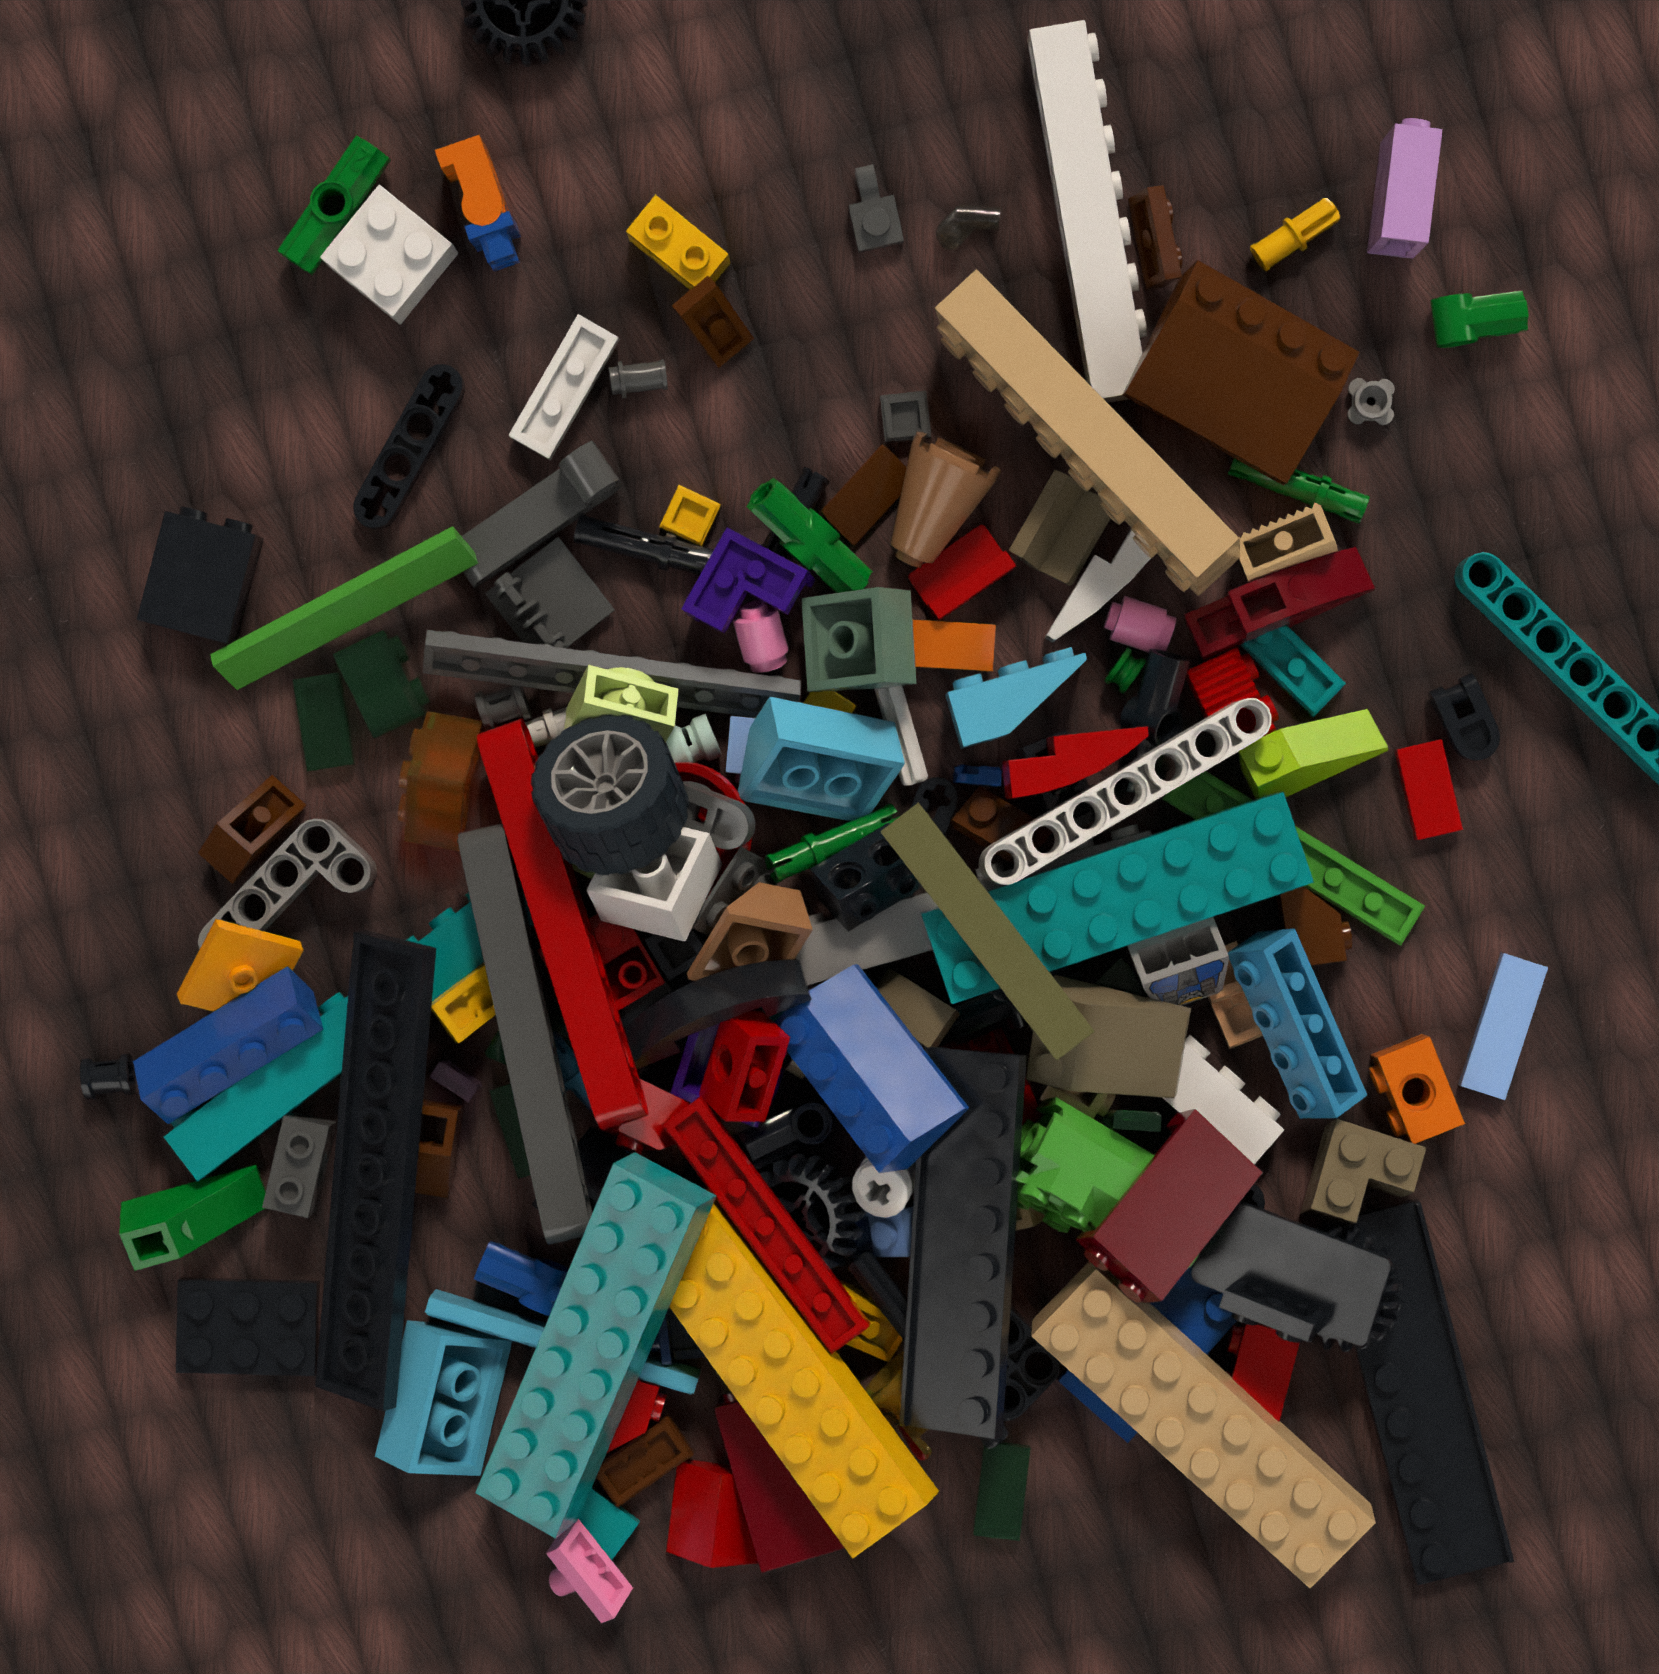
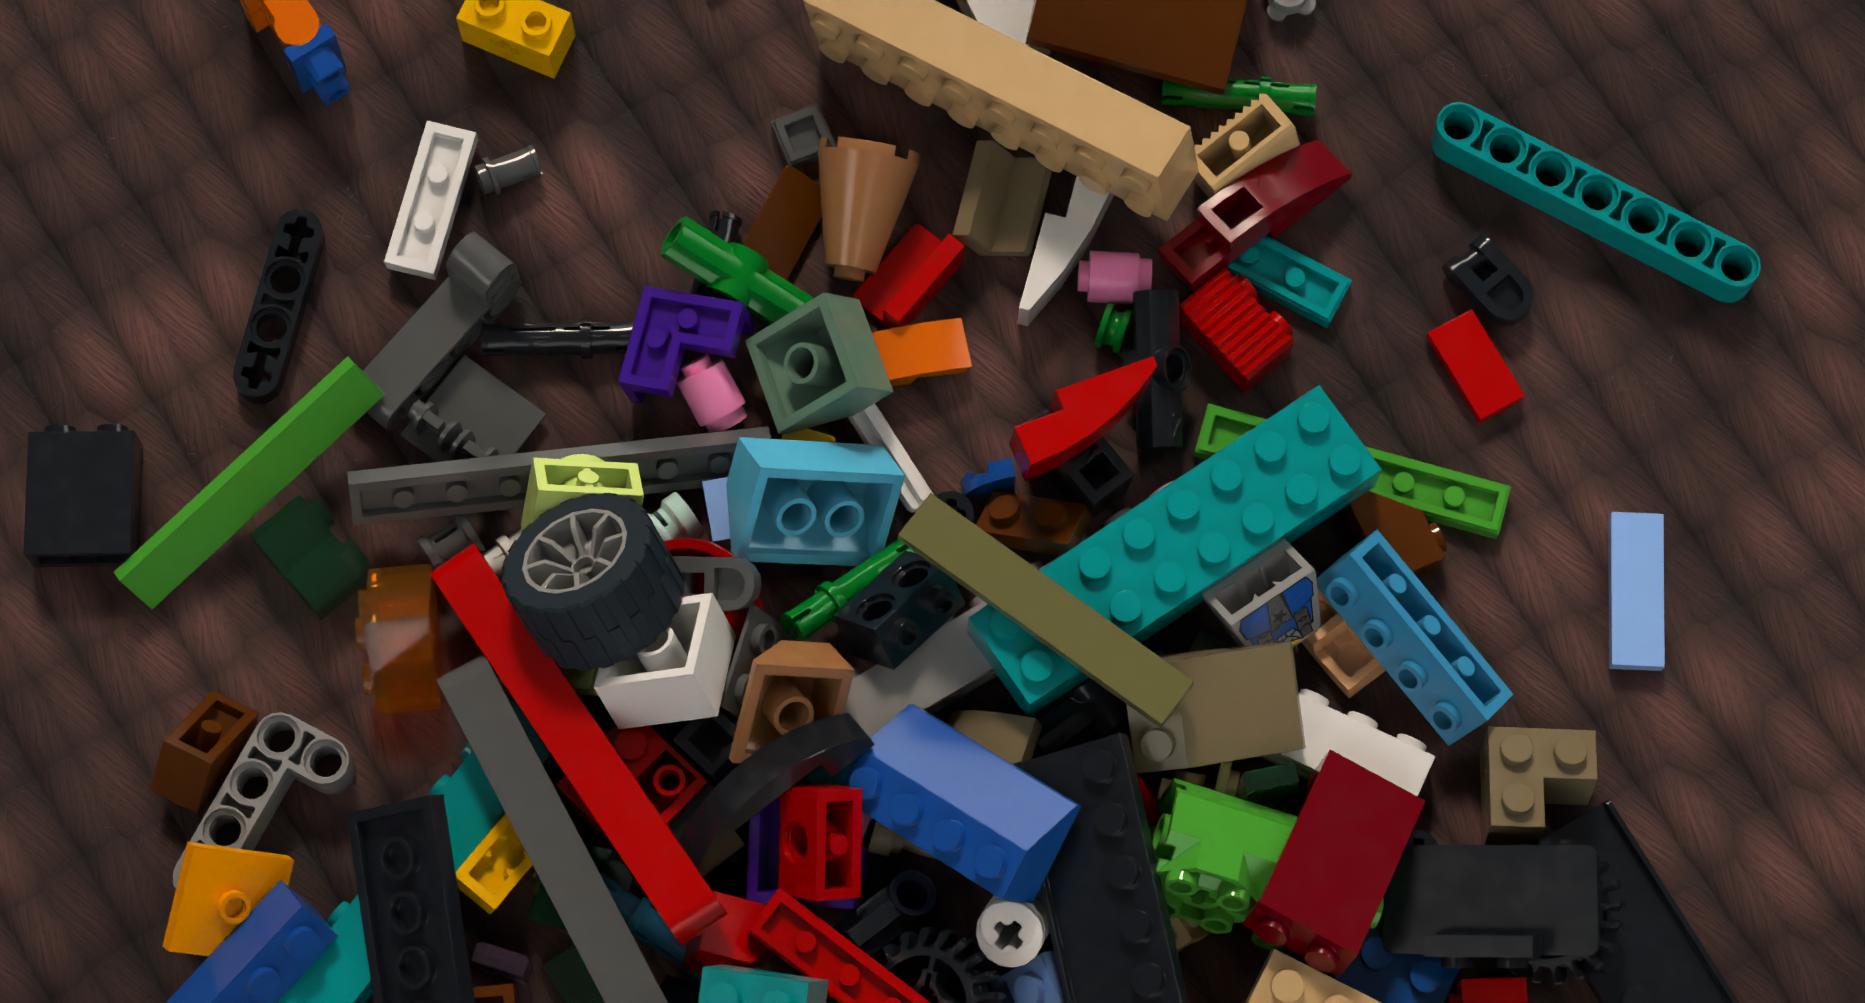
camera: 15 degrees left, 15 degrees down
green piece [277,135,391,276] -> none
clear green tile [293,672,355,772] -> none
white brick [320,184,458,325] -> none
yellow tile [659,485,722,547] -> none
reddish brown plate [672,276,754,368] -> none
medium azure slope [945,647,1087,749] -> none
white beam [979,698,1272,885] -> none
lime slope [1238,709,1388,799] -> none
orange brick [1368,1034,1465,1144] -> none

